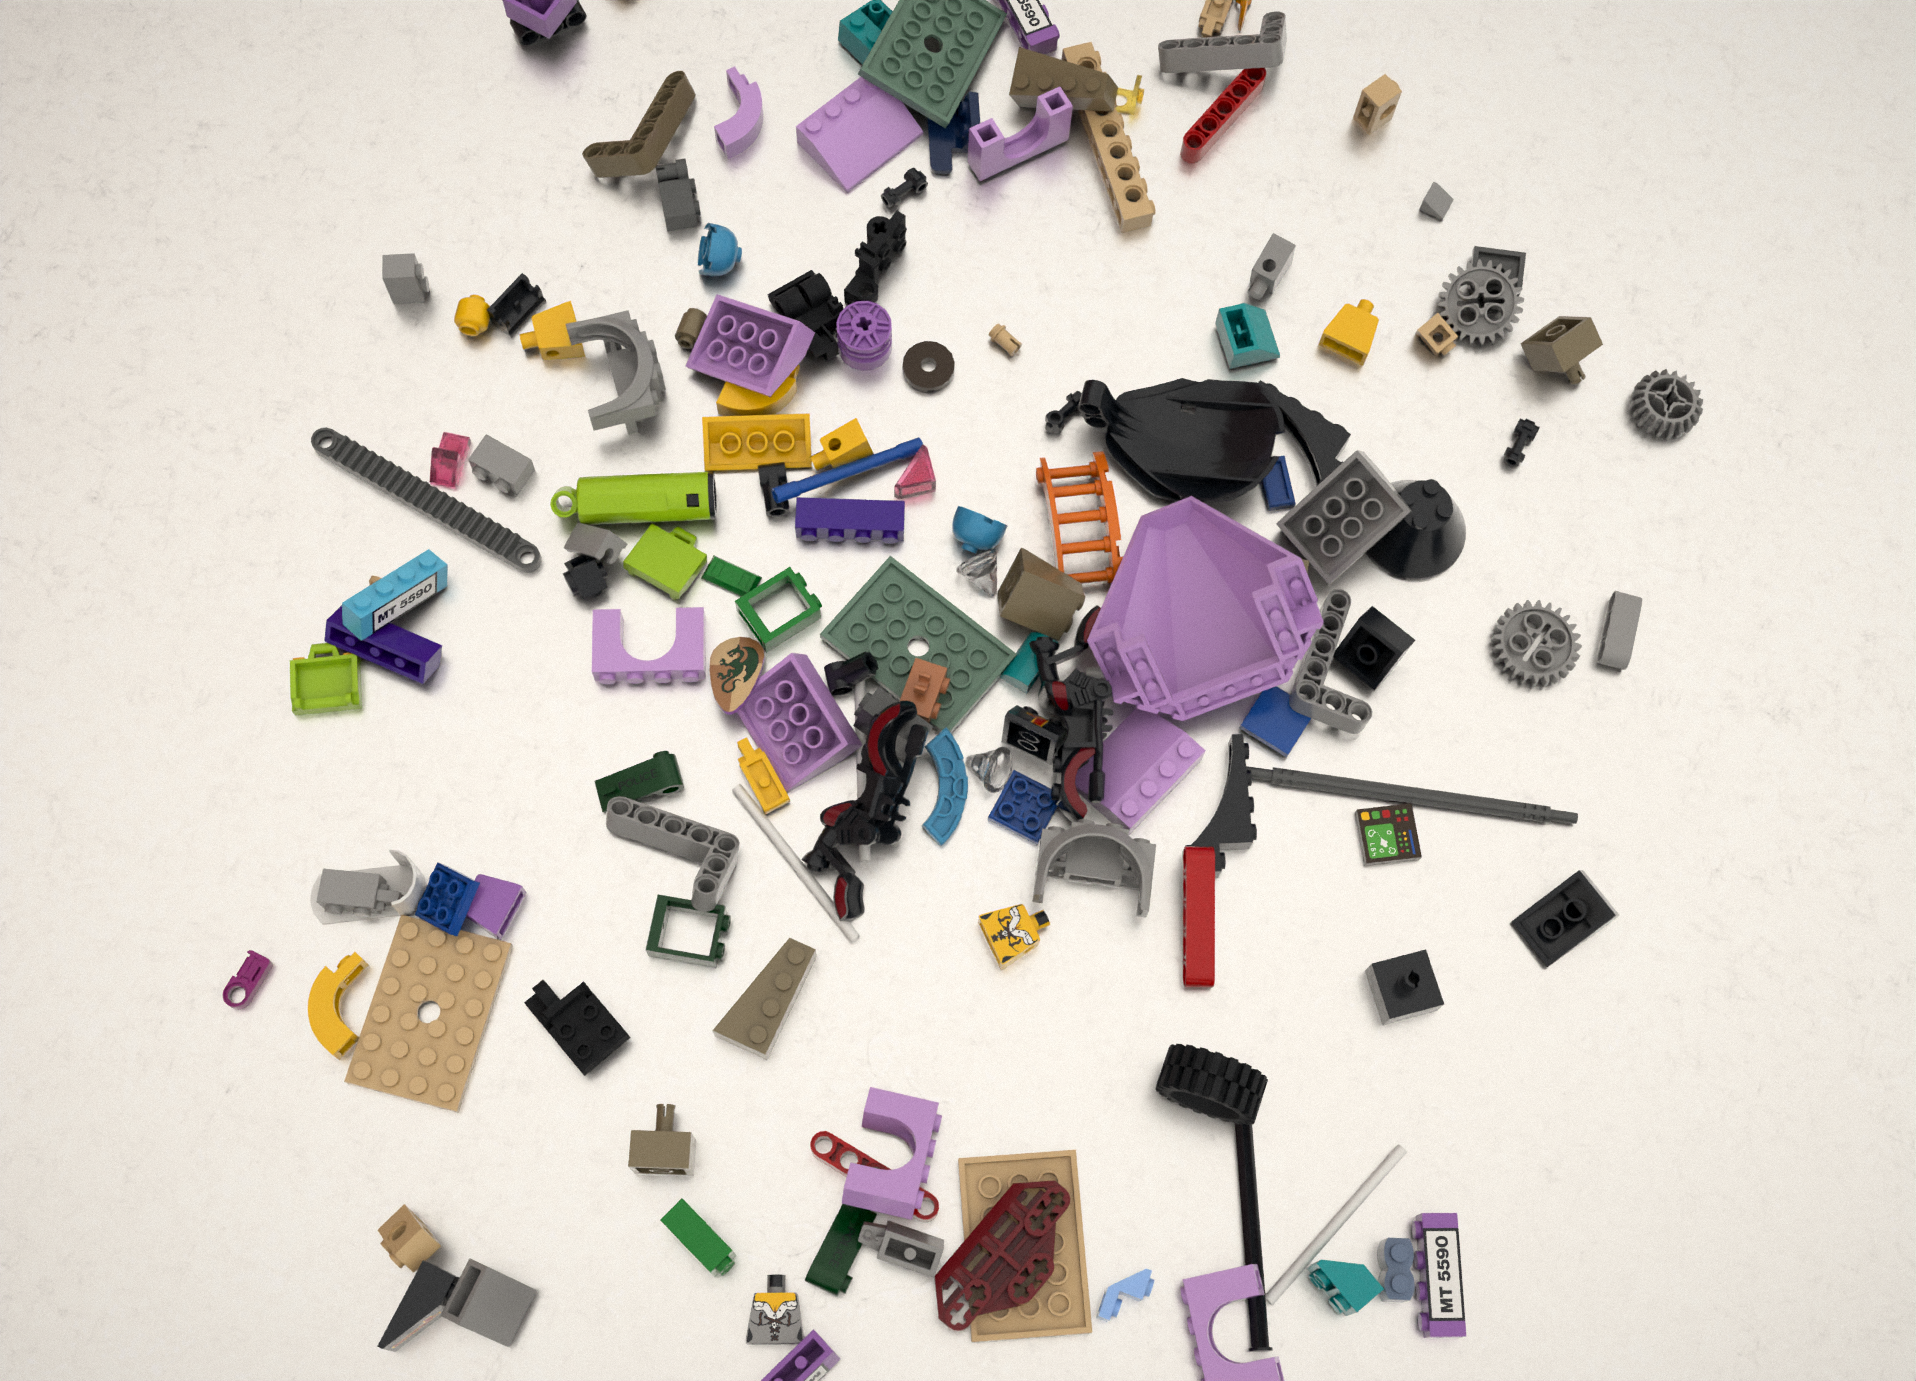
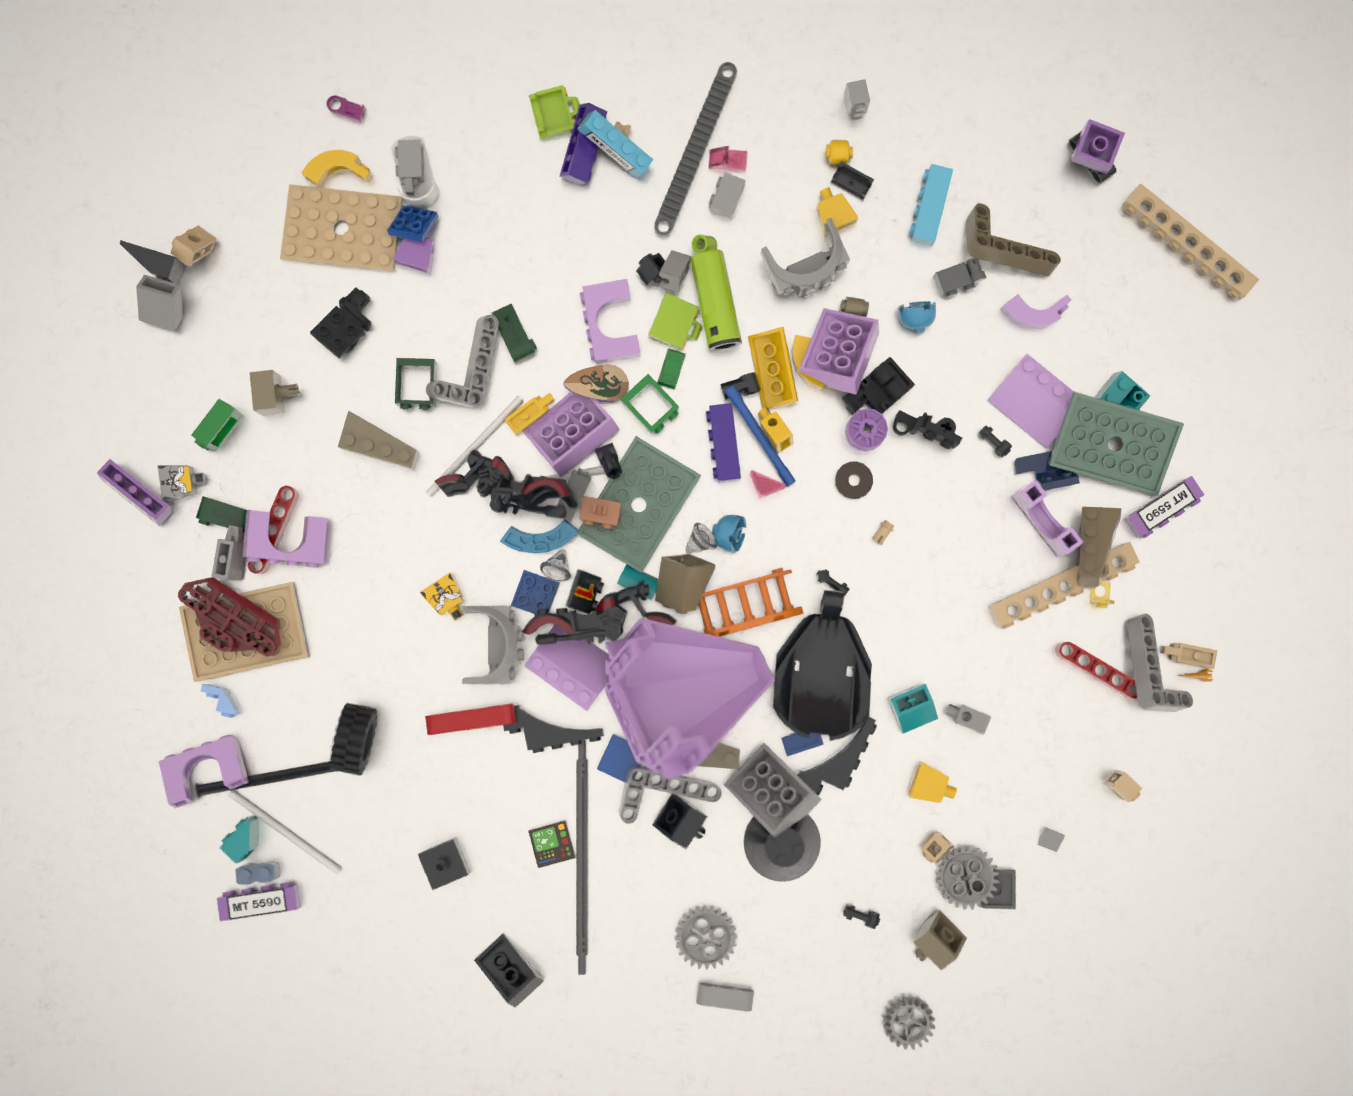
camera: 85 degrees right, 15 degrees up
none -> medium azure brick [909,163,953,246]

